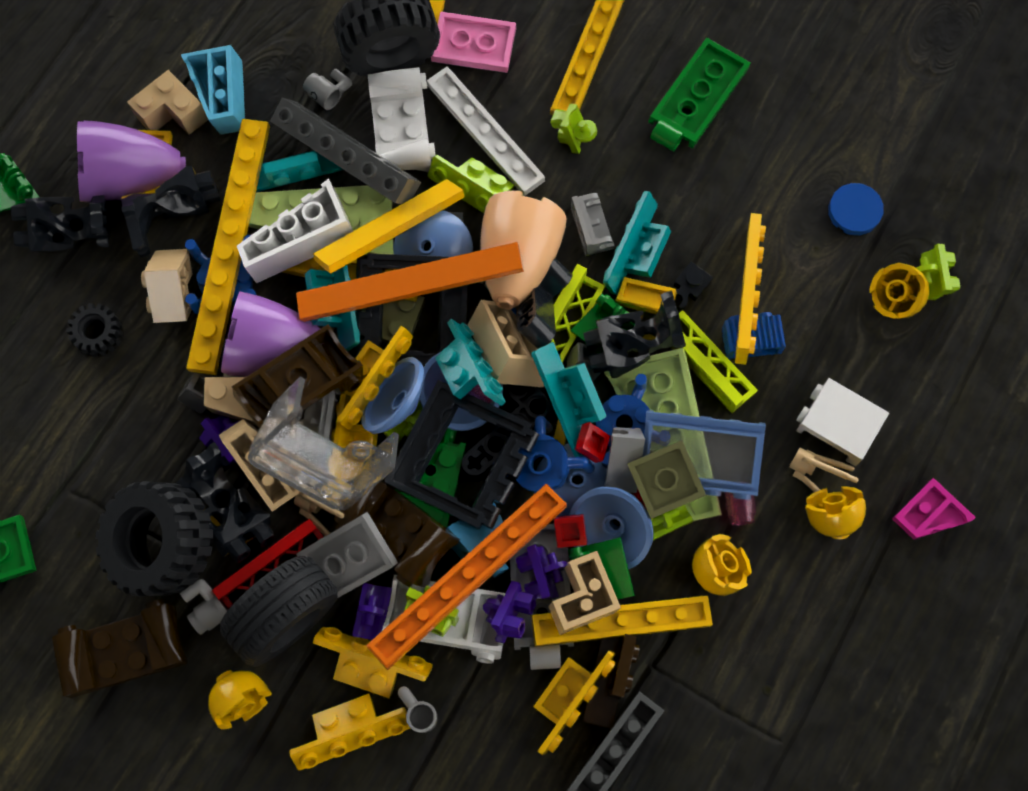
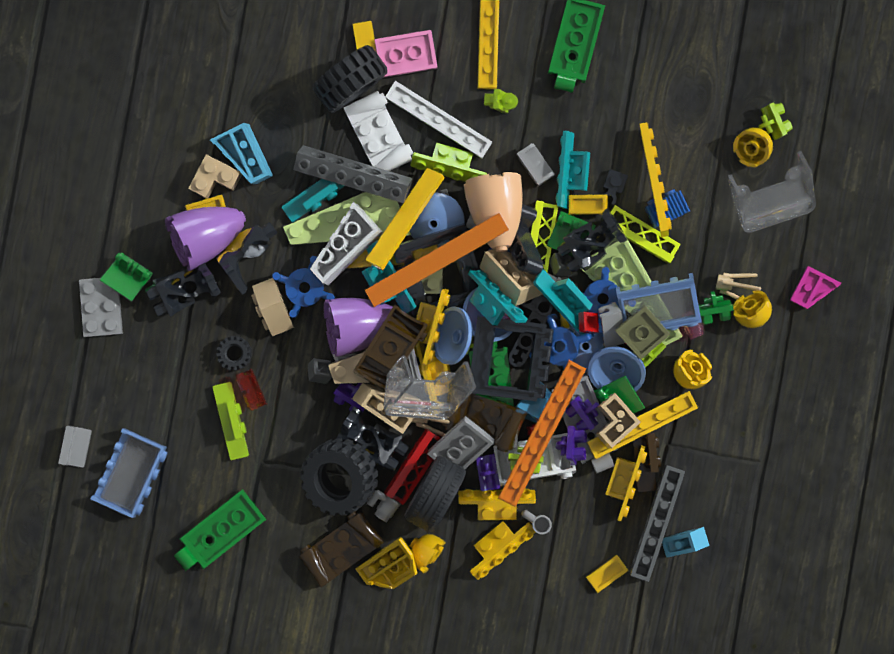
camera: 20 degrees left, 15 degrees up
yellow plate [186,119,270,375] -> none
light grey piece [303,69,352,110] -> none
red plate [554,514,587,548] -> none
white panel [796,378,889,467] -> none
blue tile [828,183,884,236] -> none
none -> lime bracket [213,382,249,460]
none -> clear red hinge [236,369,267,411]
none -> yellow wedge [356,537,417,589]
none -> green hips [699,291,734,324]
none -> clear windscreen [728,151,816,233]

